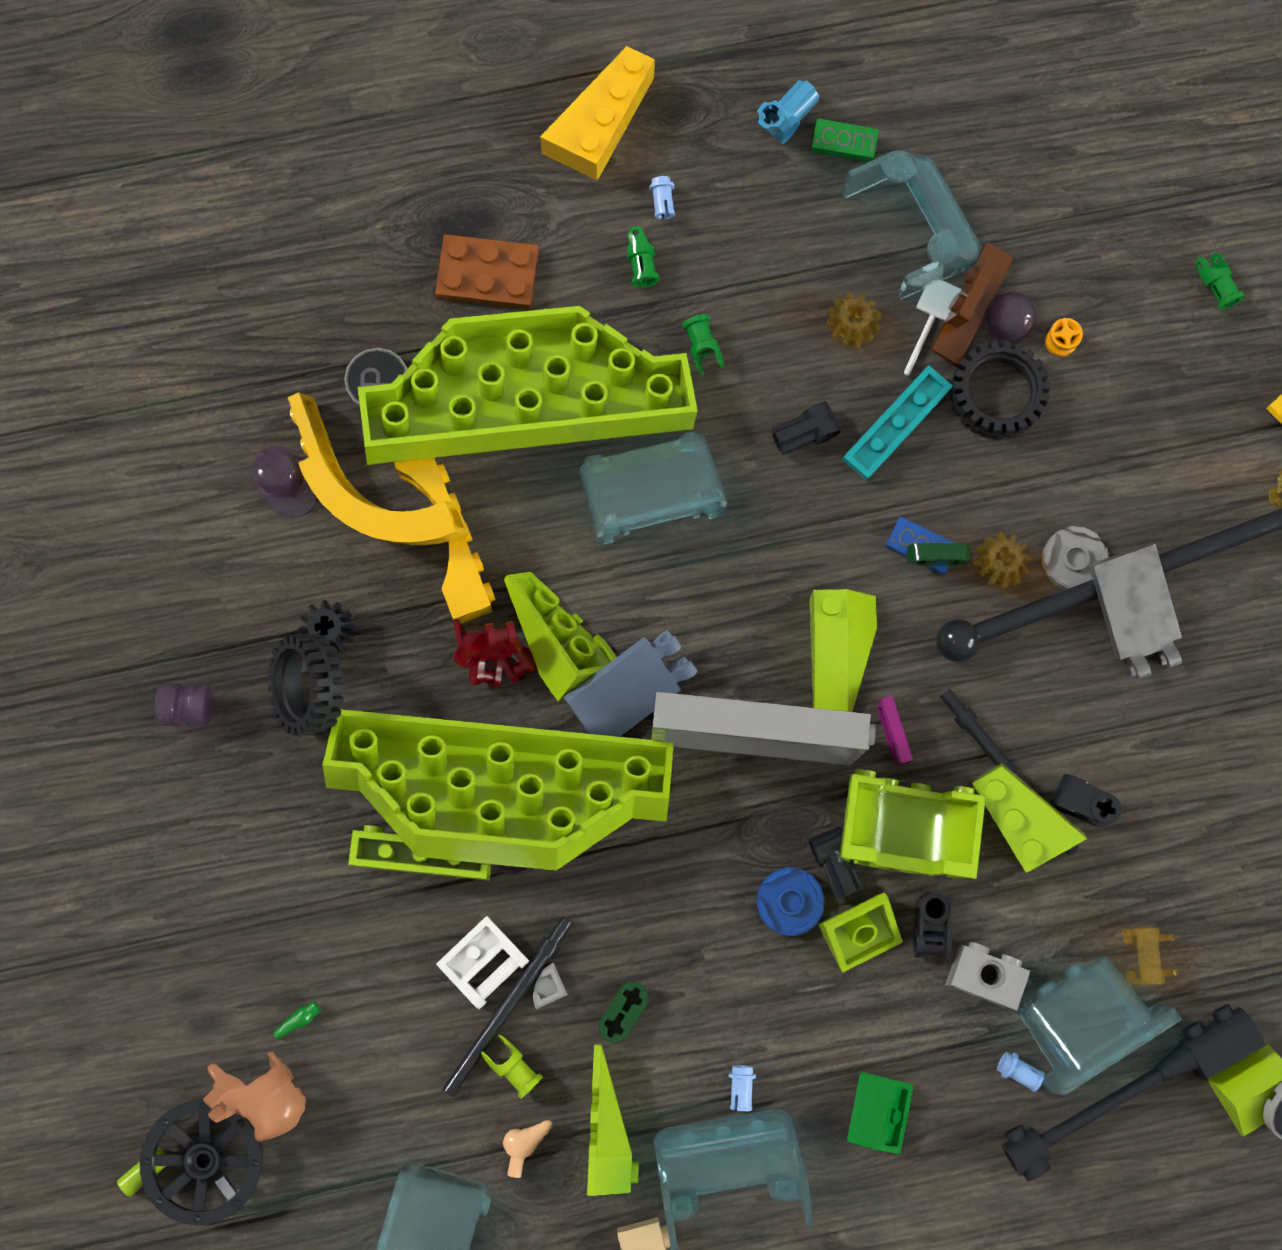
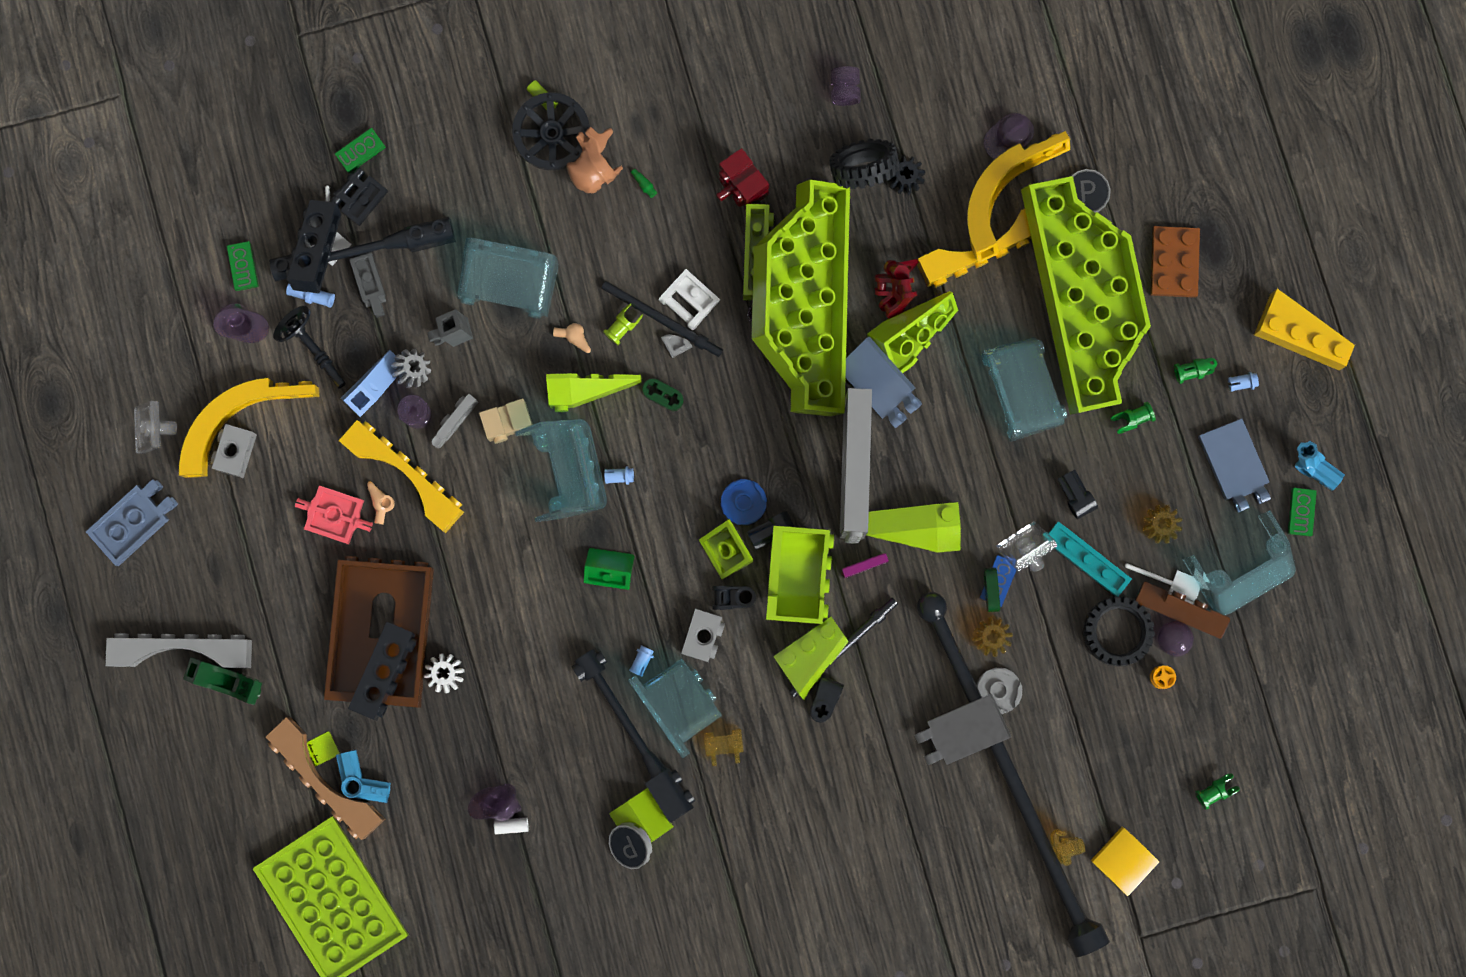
camera: 90 degrees right, 5 degrees up
none -> dark red brick [716,148,769,210]
none -> clear tile [996,521,1057,572]
none -> sand blue tile [1198,419,1271,513]

